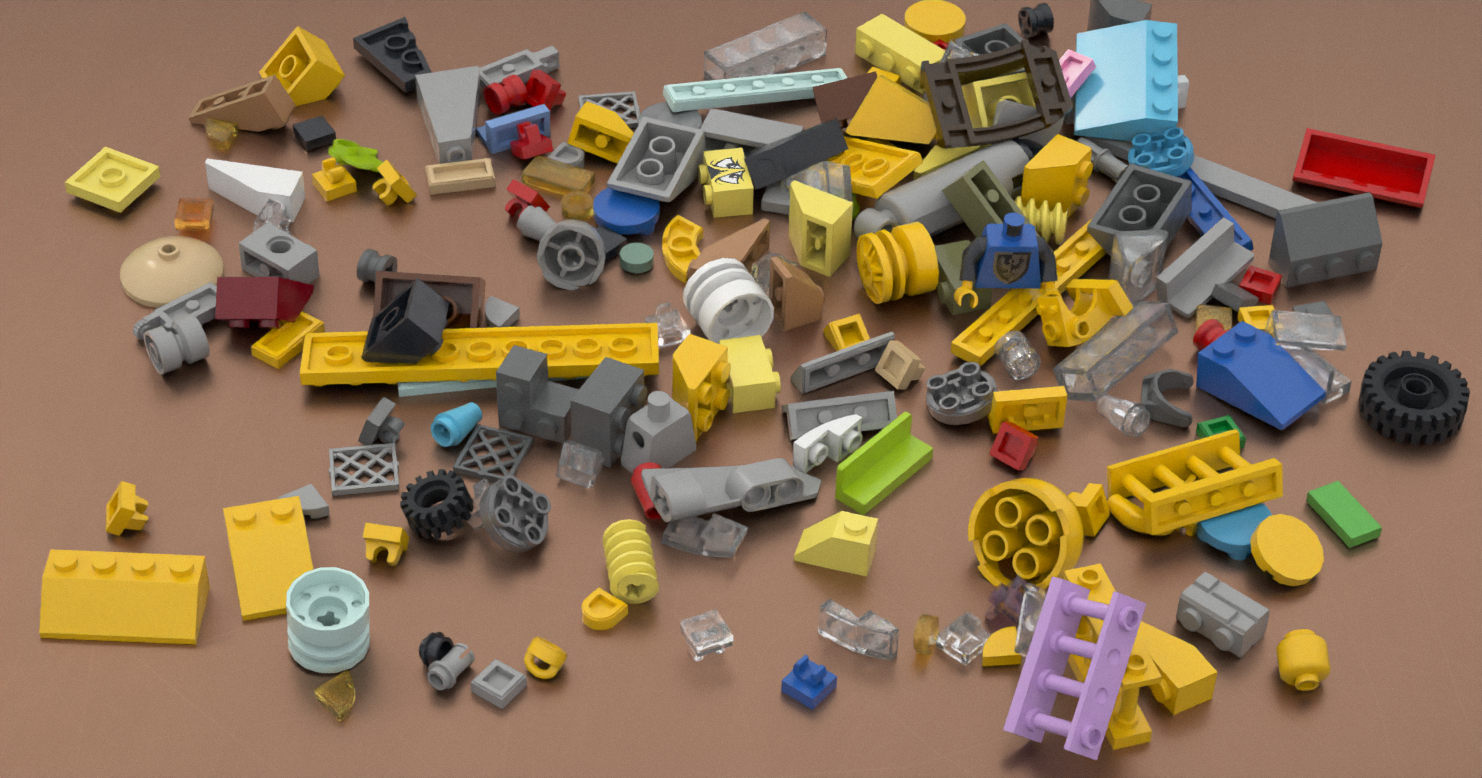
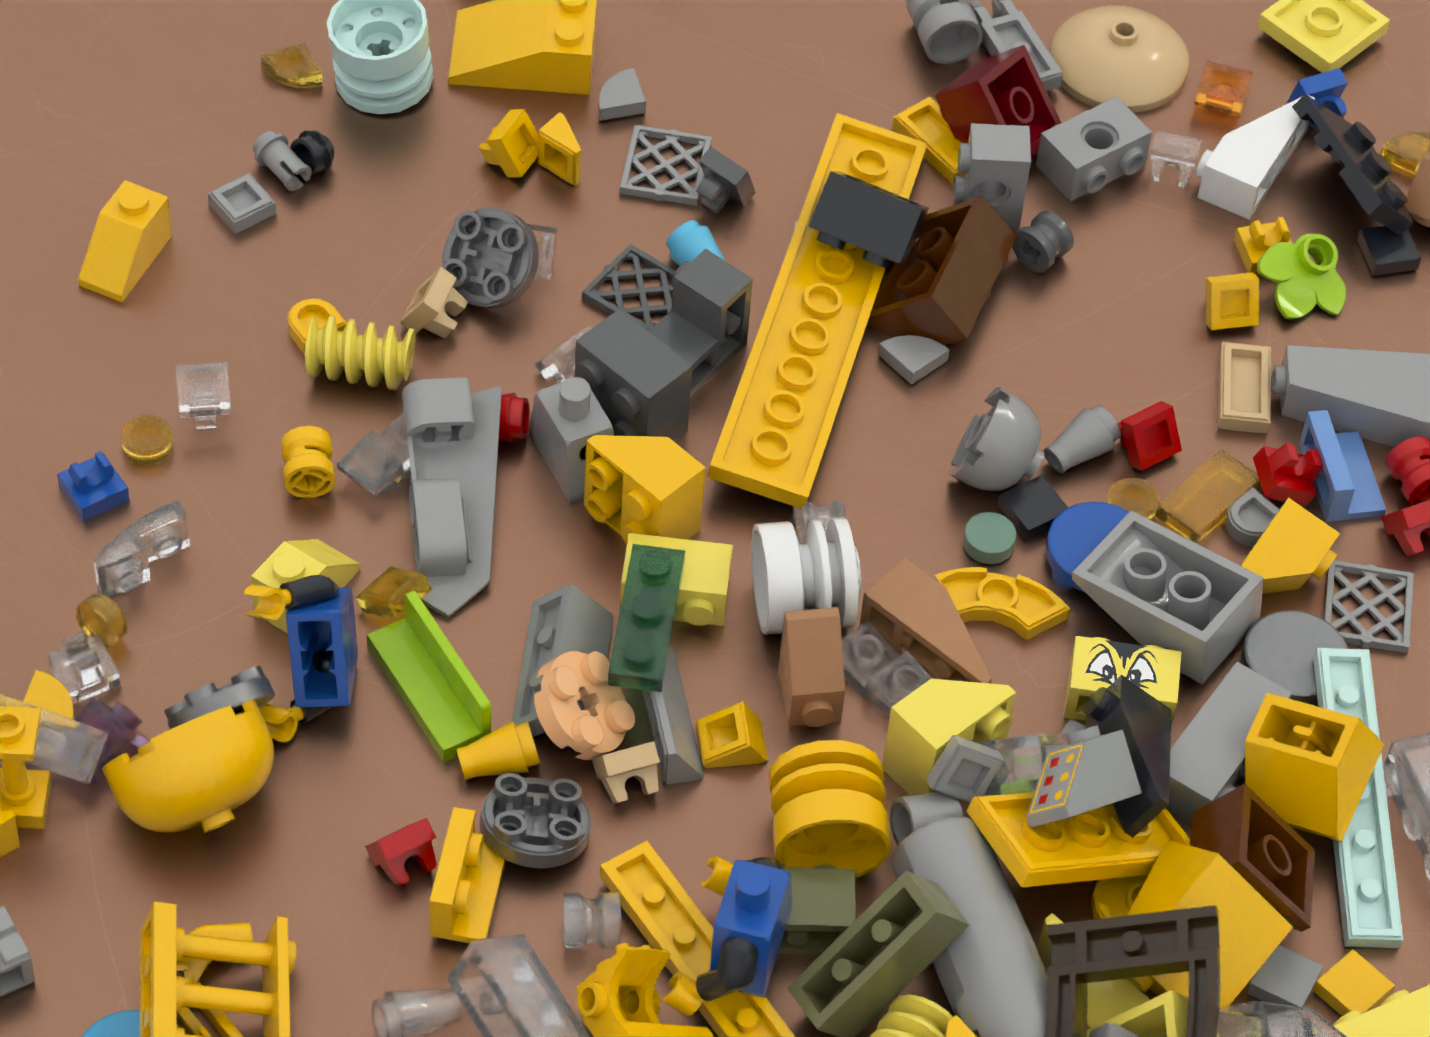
camera: 105 degrees right, 10 degrees up
black tyre [400,469,474,539] -> none
yellow tile [524,636,568,679] -> none
white slope [793,414,862,474] -> none
yellow tile [1068,483,1110,537] -> none
none -> yellow slope [78,180,172,303]
none -> clear yellow tile [120,415,173,466]
none -> flat silver tile [164,665,275,729]
none -> blue torso [244,575,358,742]
none -> yellow wheel [281,426,335,498]
none -> clear yellow tile [356,566,432,621]
none -> tan tile [400,267,468,339]
none -> yellow cone [456,721,540,780]
none -> light nougat plate [534,651,635,760]
none -> yellow slope [538,112,581,186]
none -> clear green plate [608,544,685,692]
none -> light grey tile [926,734,1004,803]
none -> light grey brick [953,123,1031,228]
none -> light grey slope [1027,725,1142,828]
none -> yellow slope [1245,693,1385,842]
none -> blue tile [1286,68,1348,130]
none -> black wing [1292,94,1413,236]

